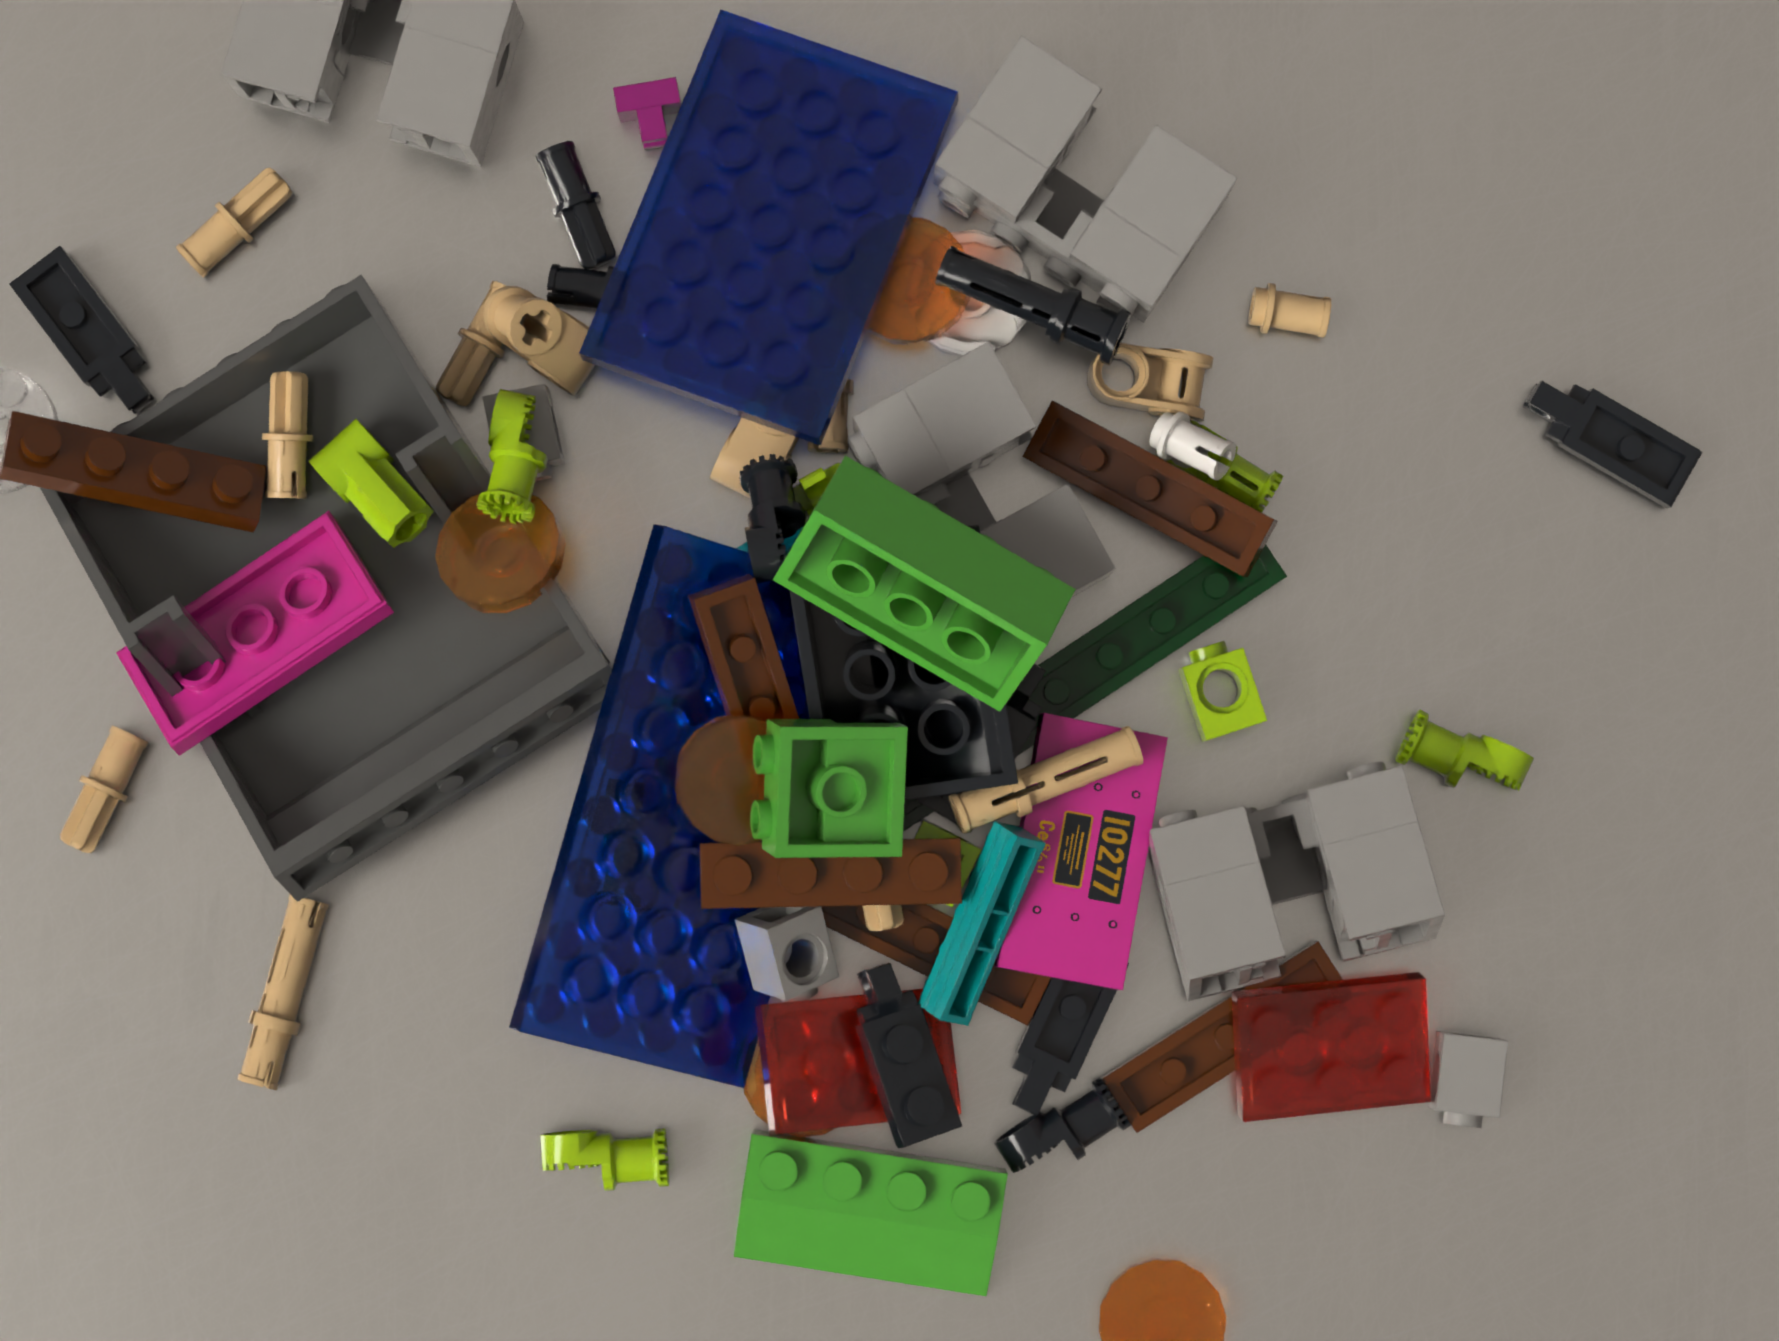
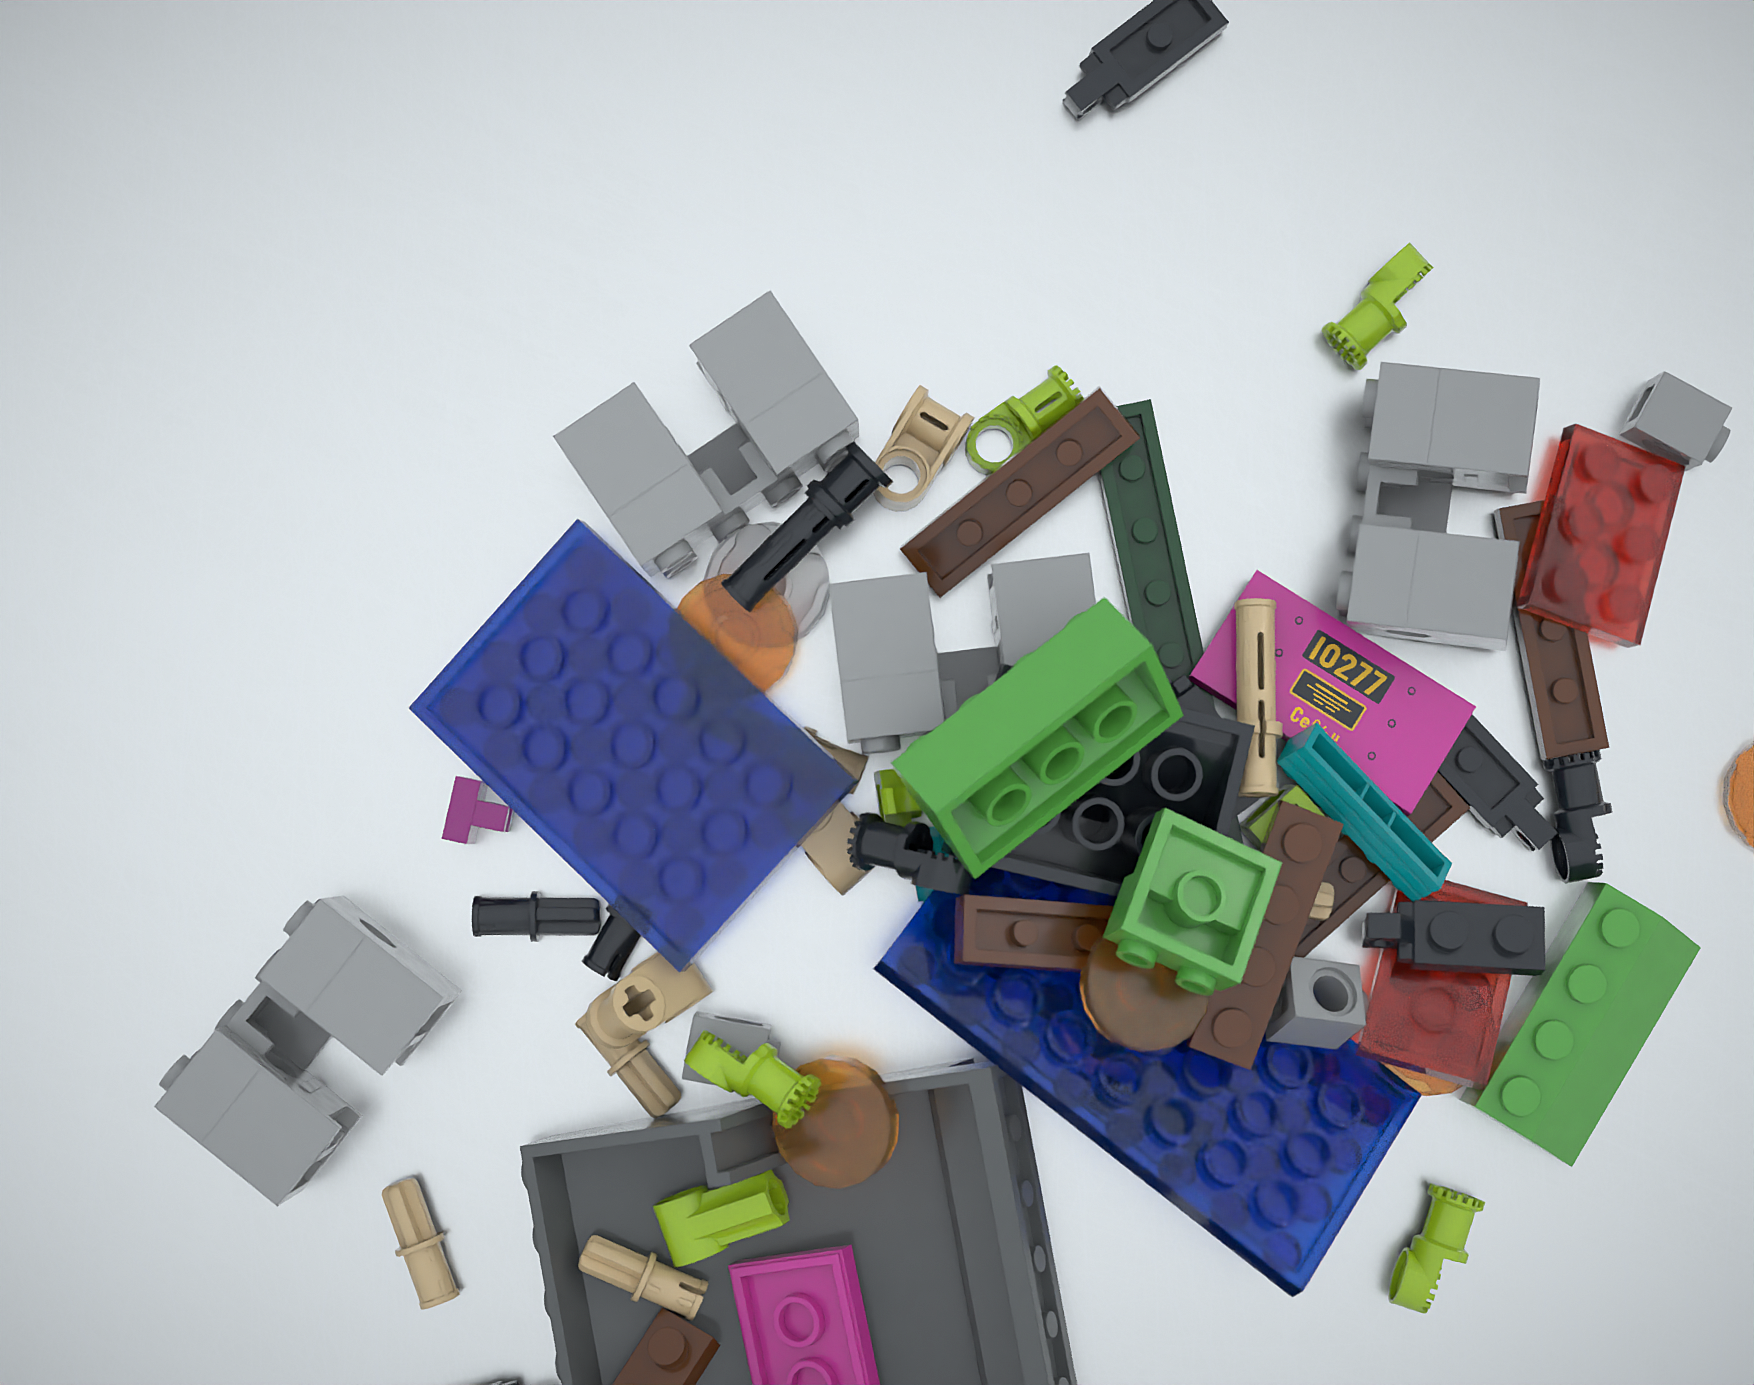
camera: 65 degrees left, 0 degrees up
white pin [1149,412,1236,480] -> none
lime brick [1178,641,1267,742] -> none
tan pin [1248,283,1331,338] -> none

